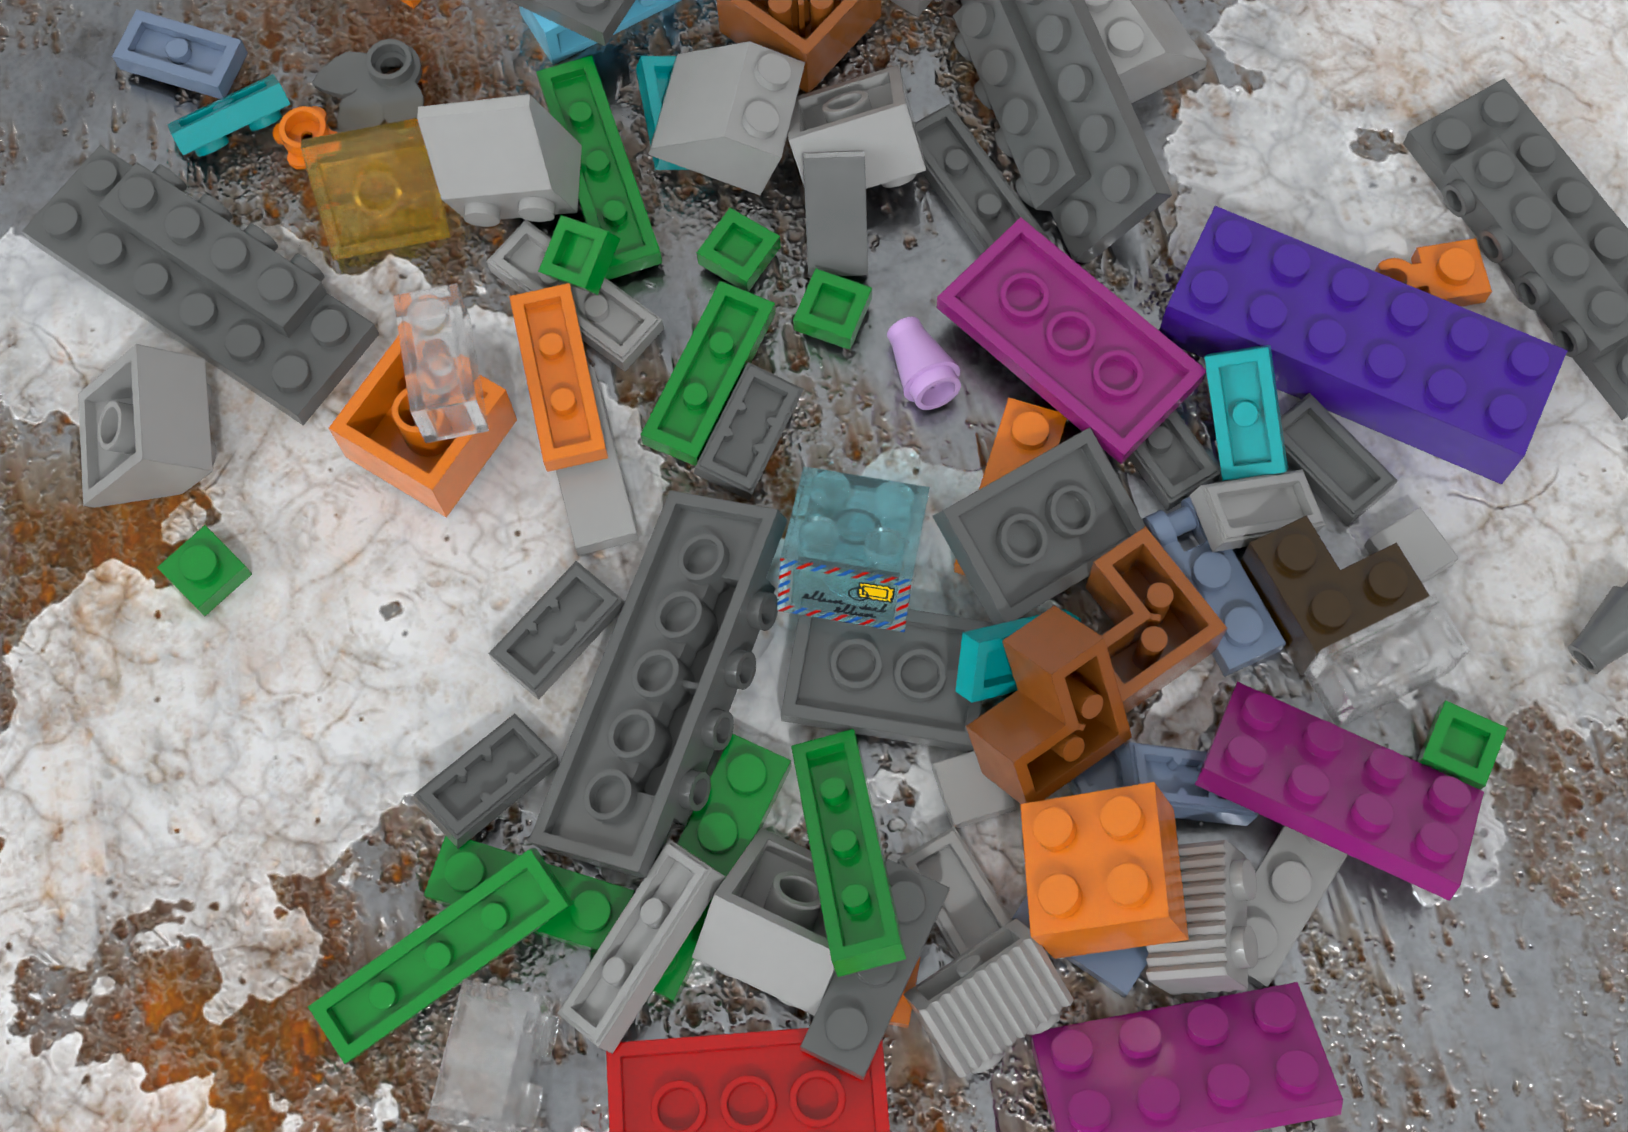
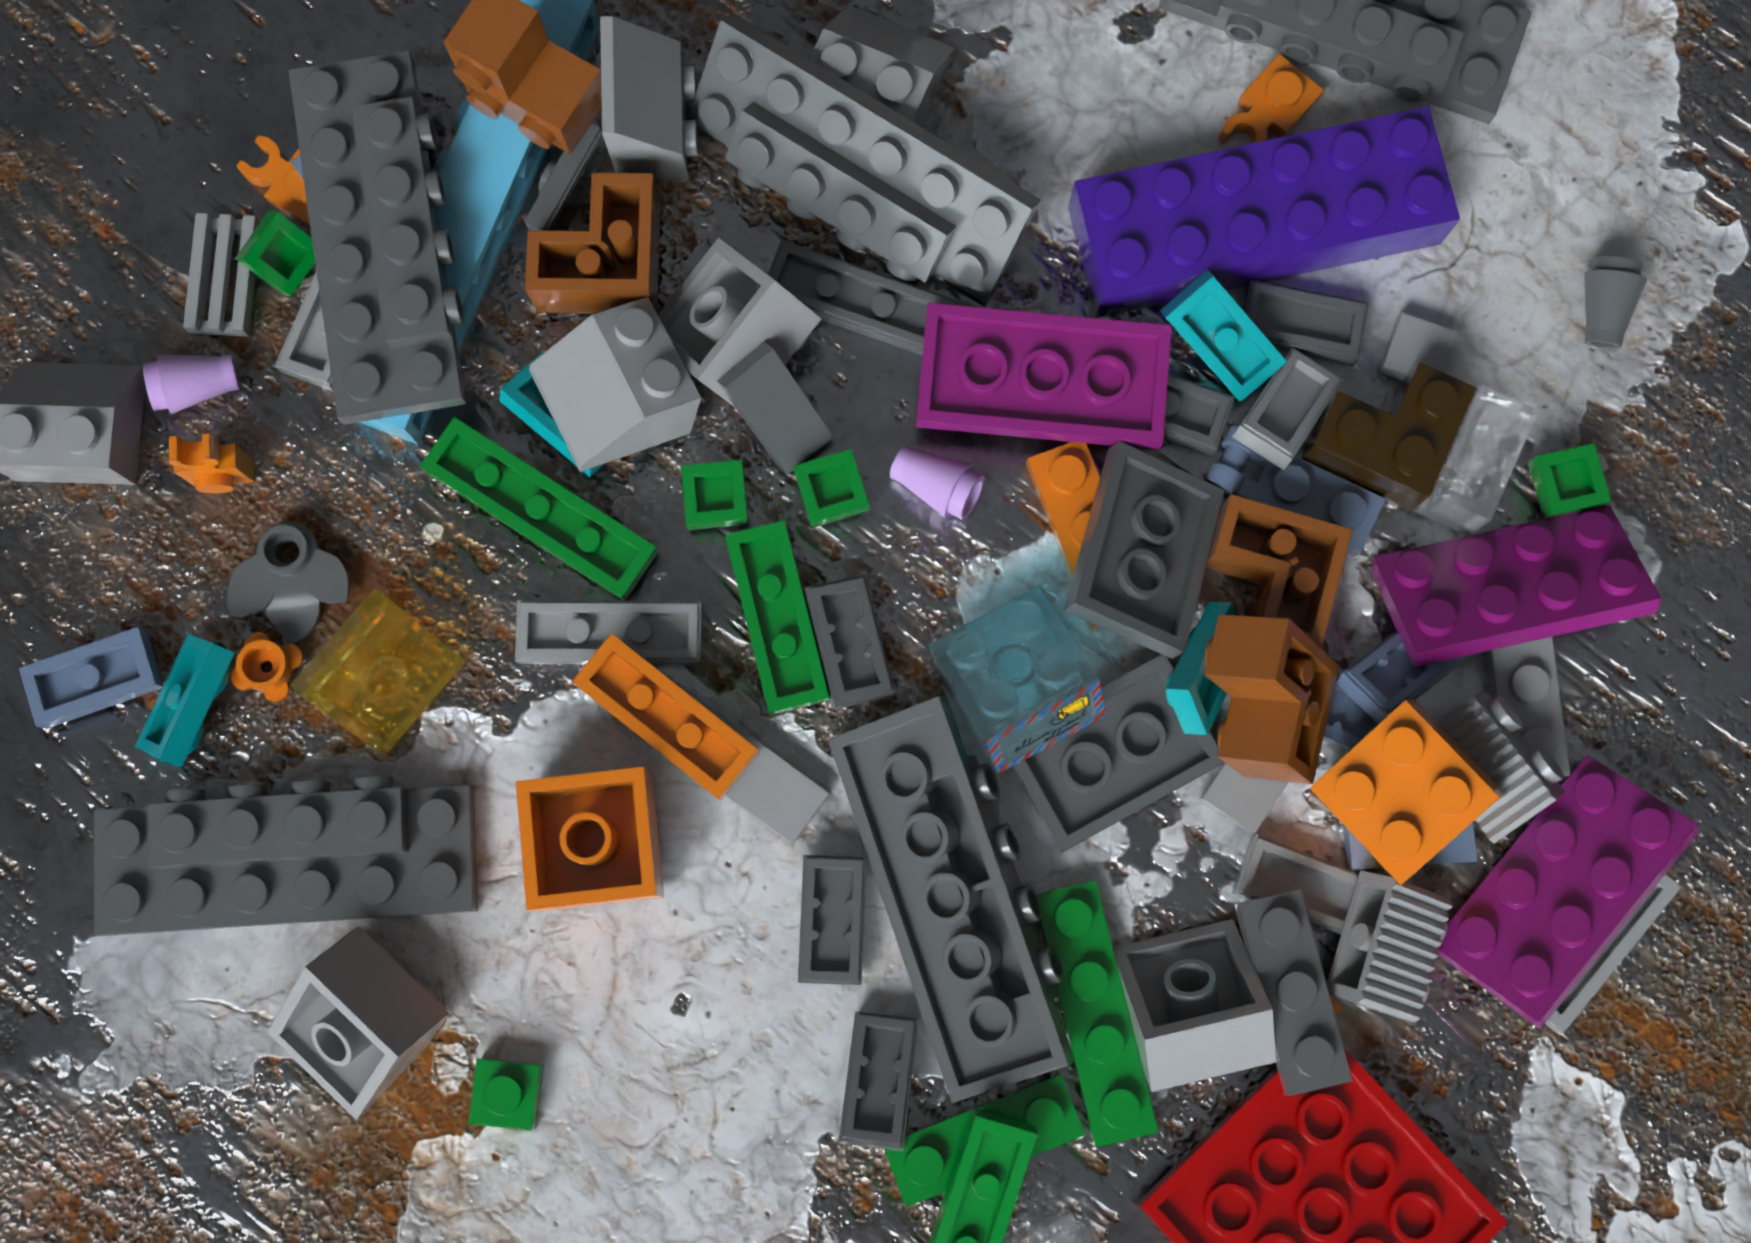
camera: 40 degrees left, 10 degrees up
clear brick [393,283,489,443] -> none
light grey slope [417,94,582,227] -> none
green plate [538,215,621,295] -> none
light grey tile [557,839,726,1054] -> none
green plate [791,729,907,977] -> none

